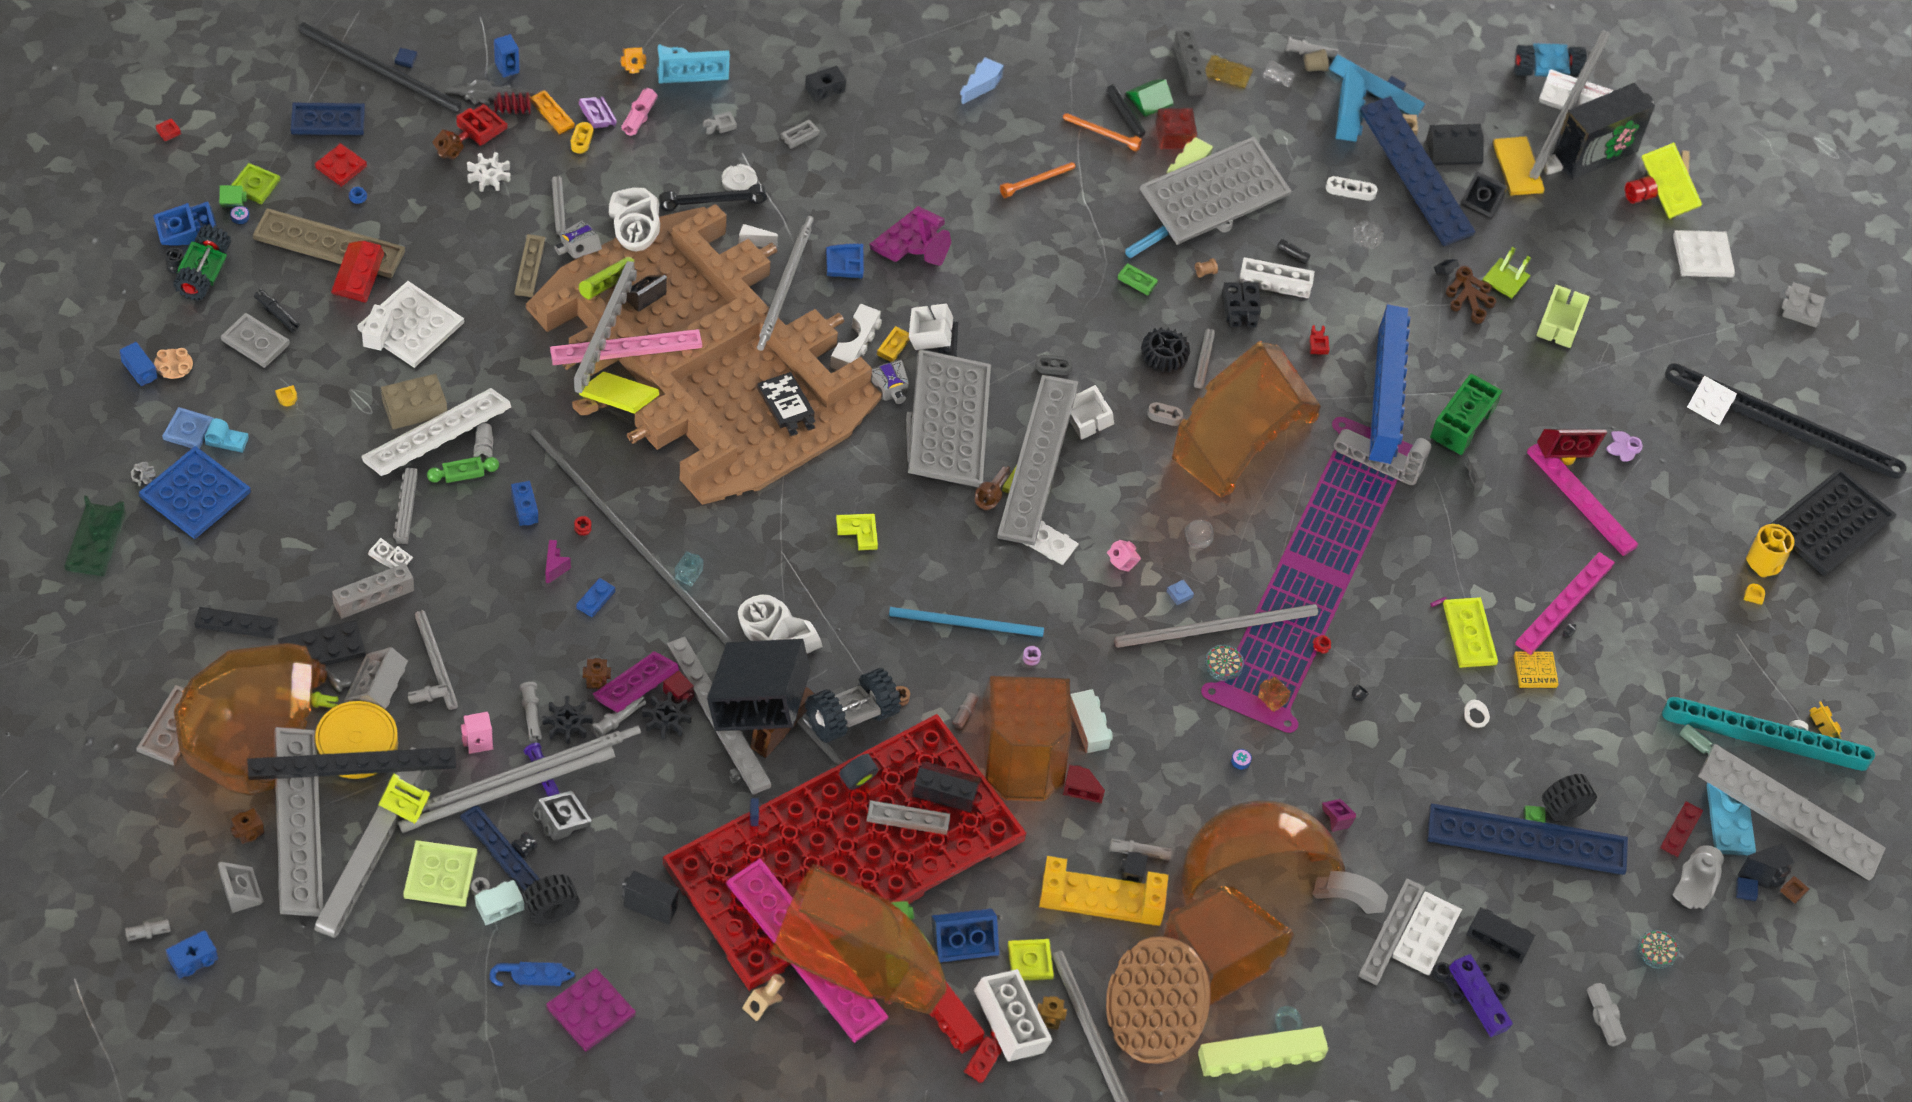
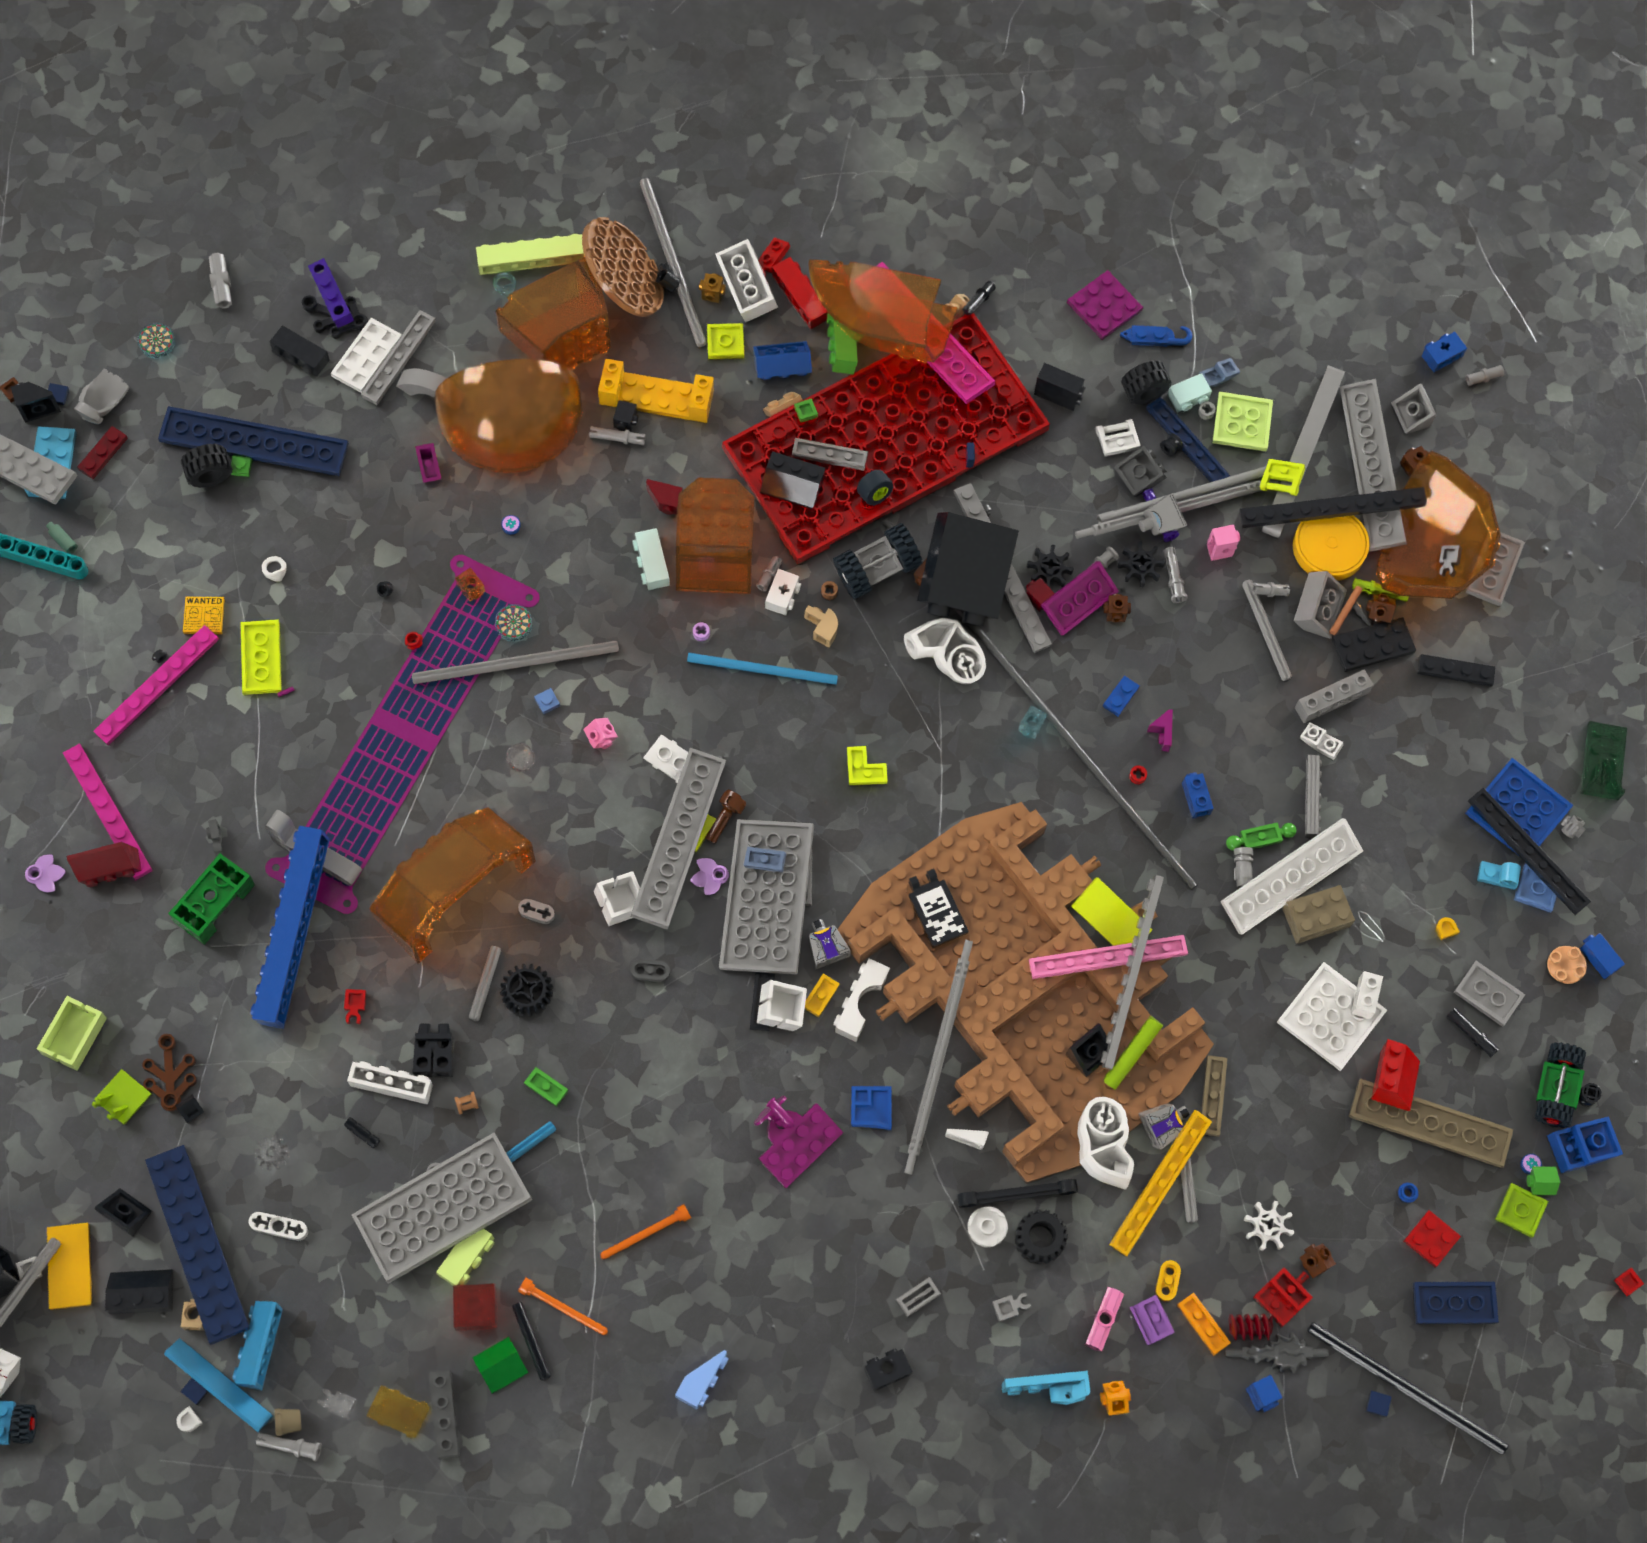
camera: 175 degrees left, 15 degrees up
none -> white tile [177,1406,202,1432]
none -> black axle [656,263,680,292]
none -> lavender plate [690,858,729,895]
none -> sand blue plate [744,847,786,872]
none -> tan plate [763,392,802,417]
none -> white brick [765,569,801,616]
none -> bright green plate [794,398,818,423]
none -> tan brick [804,605,838,648]
none -> black axle [962,281,996,316]
none -> black tyre [1015,1209,1068,1264]
none -> white plate [1096,419,1141,457]
none -> yellow tile [1109,1110,1212,1257]
none -> light grey torso [1139,493,1187,535]
none -> sand blue slope [1198,358,1240,388]
none -> nougat bar [1329,586,1363,635]
none -> plate [1439,545,1462,577]
none -> black plate [1468,788,1591,915]

